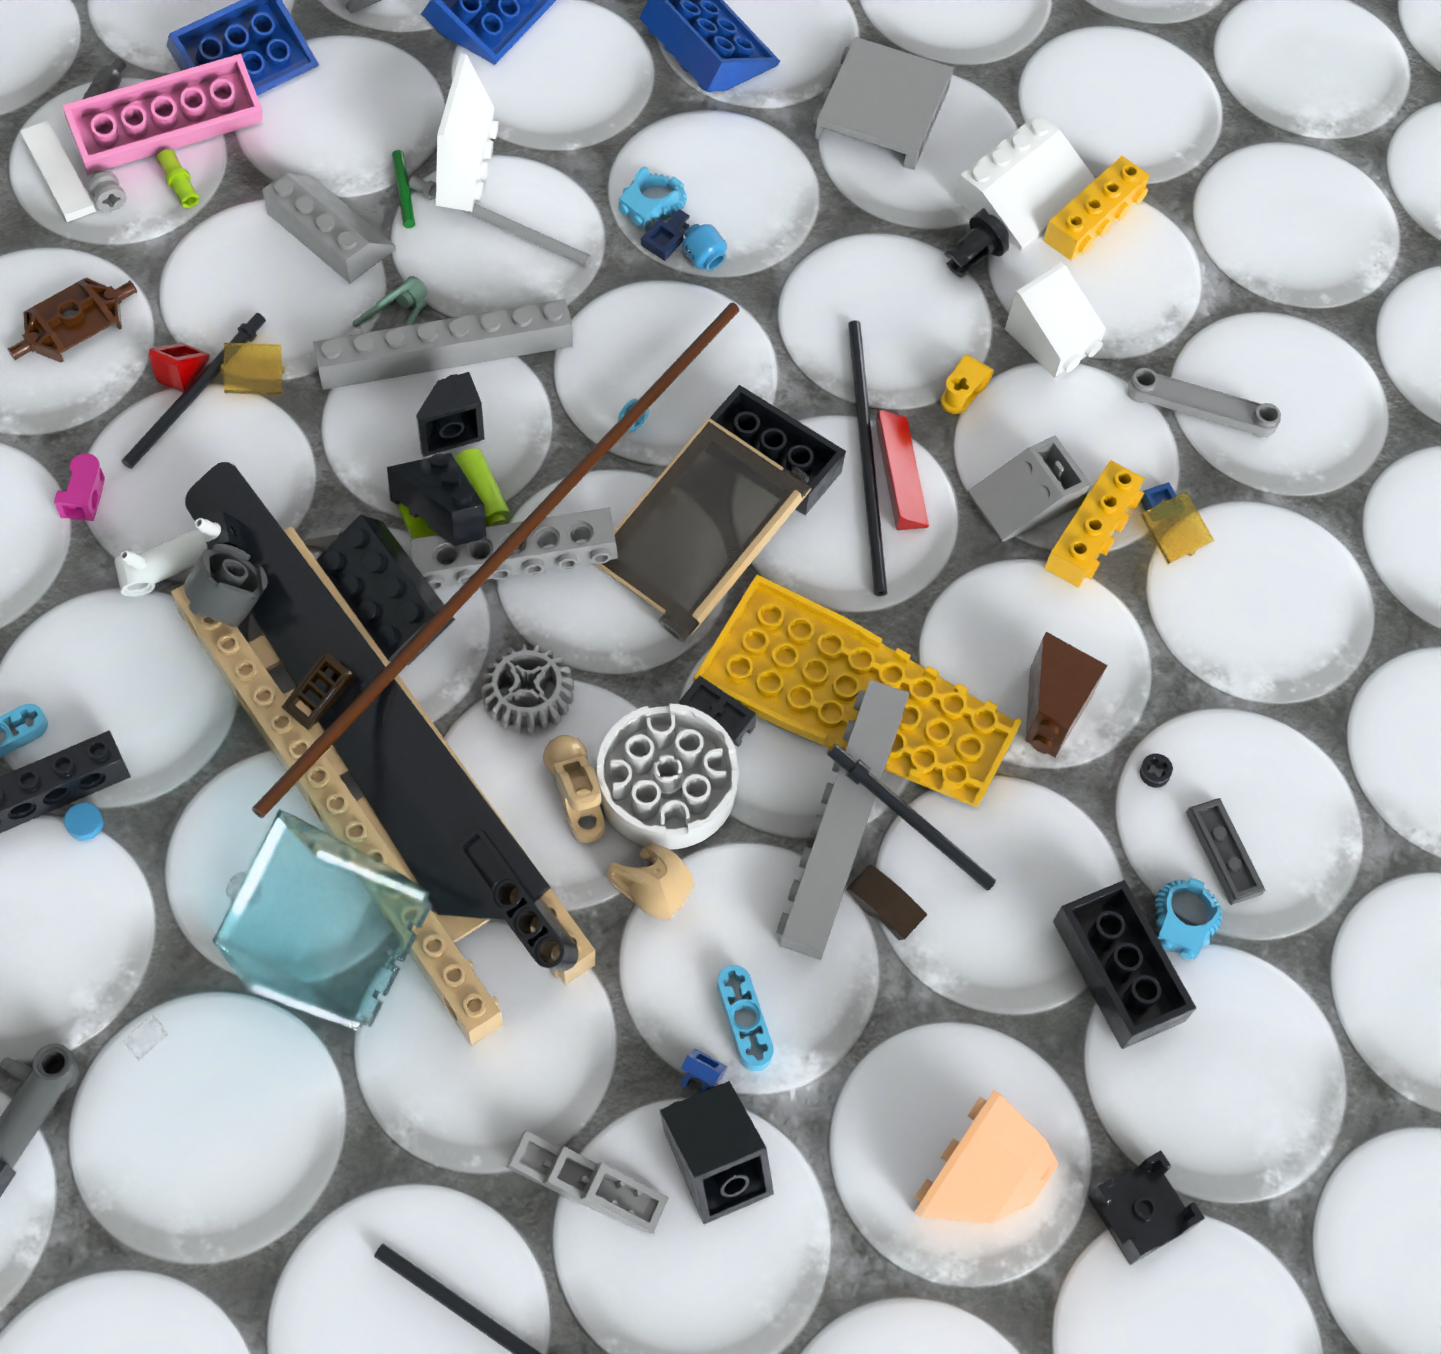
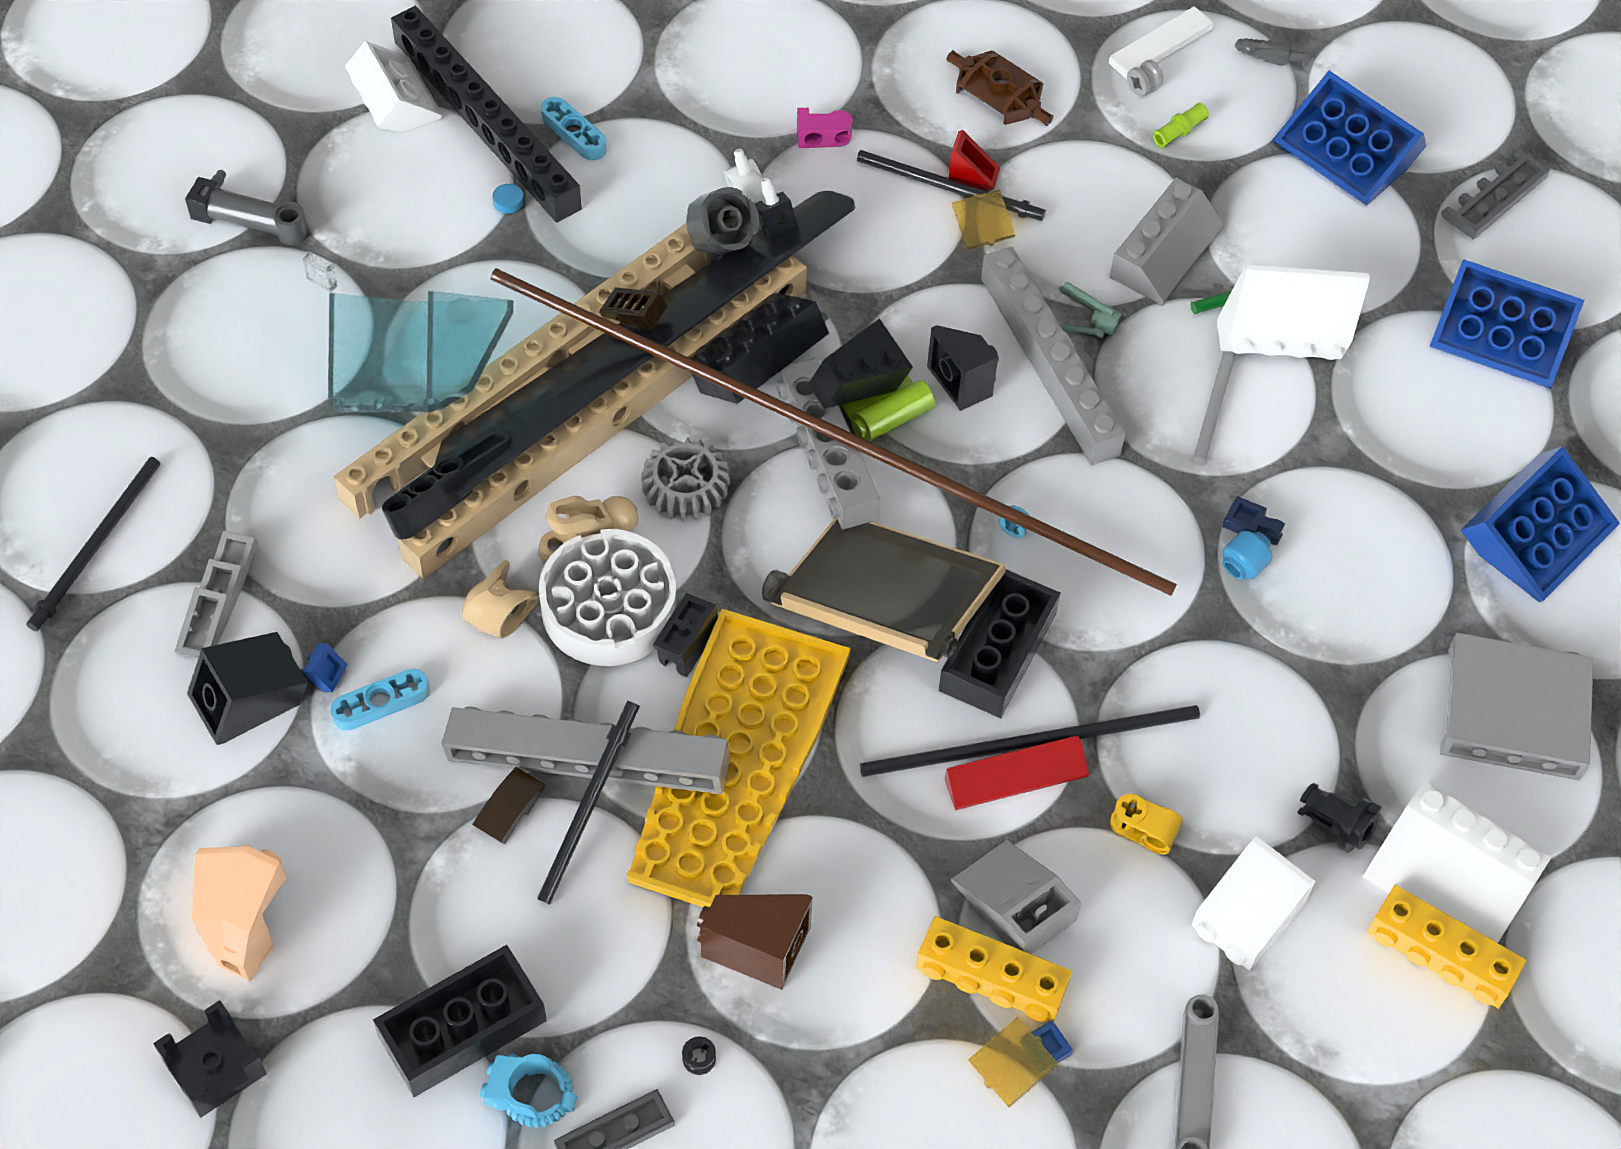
camera: 85 degrees right, 5 degrees down
bright pink brick [62,54,263,175] -> none
medium azure piece [618,167,687,230] -> none

